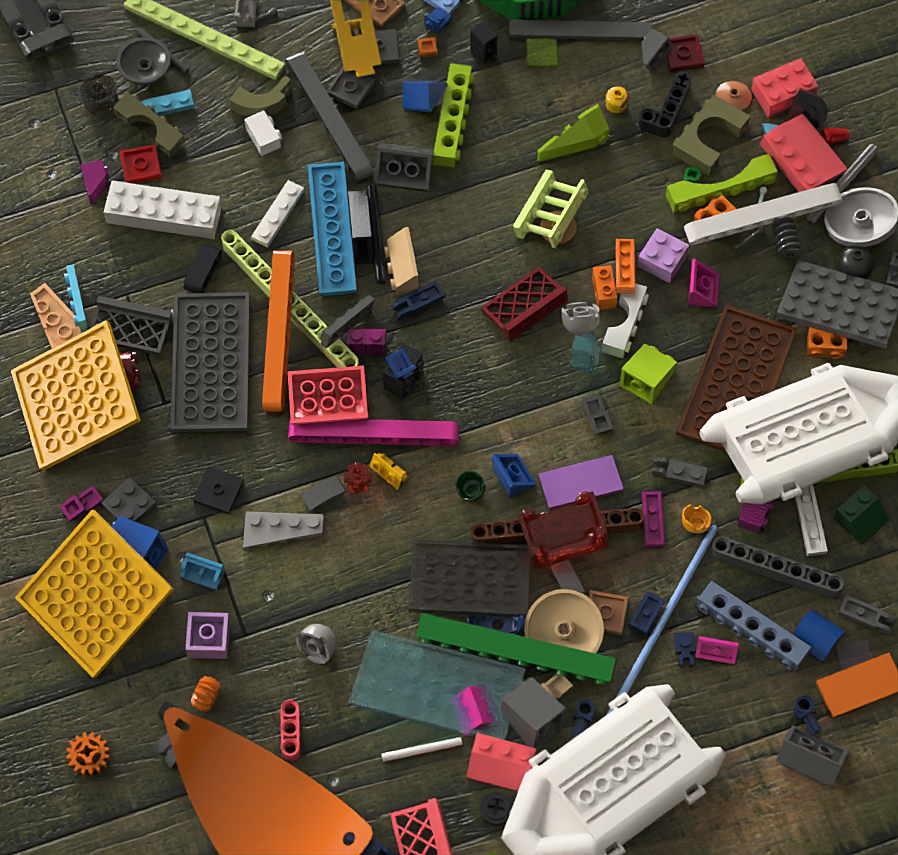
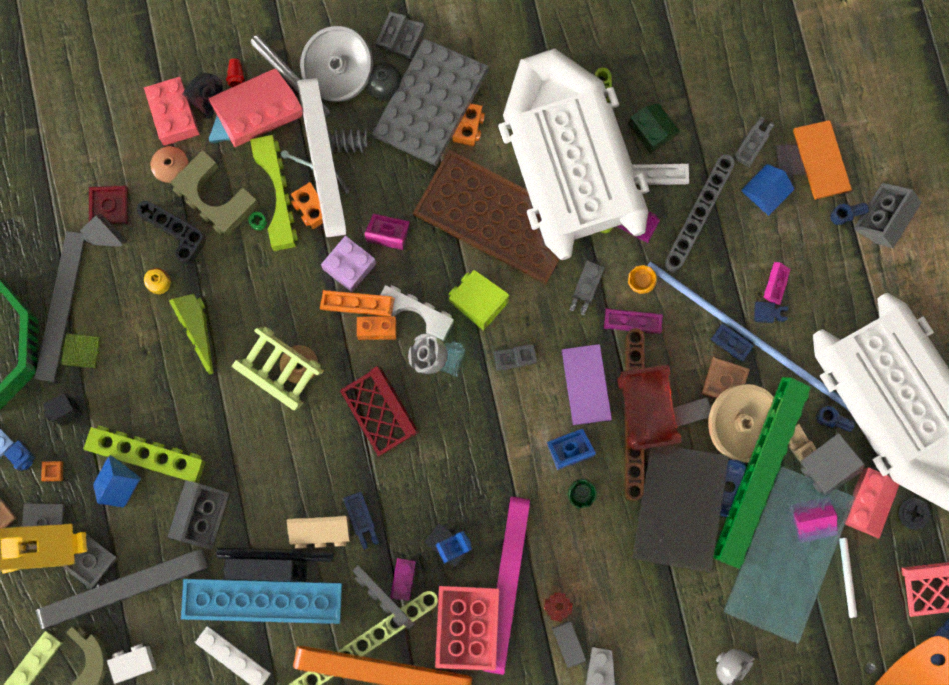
camera: 85 degrees left, 15 degrees up
yellow hinge [369,453,408,490] -> none
sand blue brick [696,581,811,672] -> none

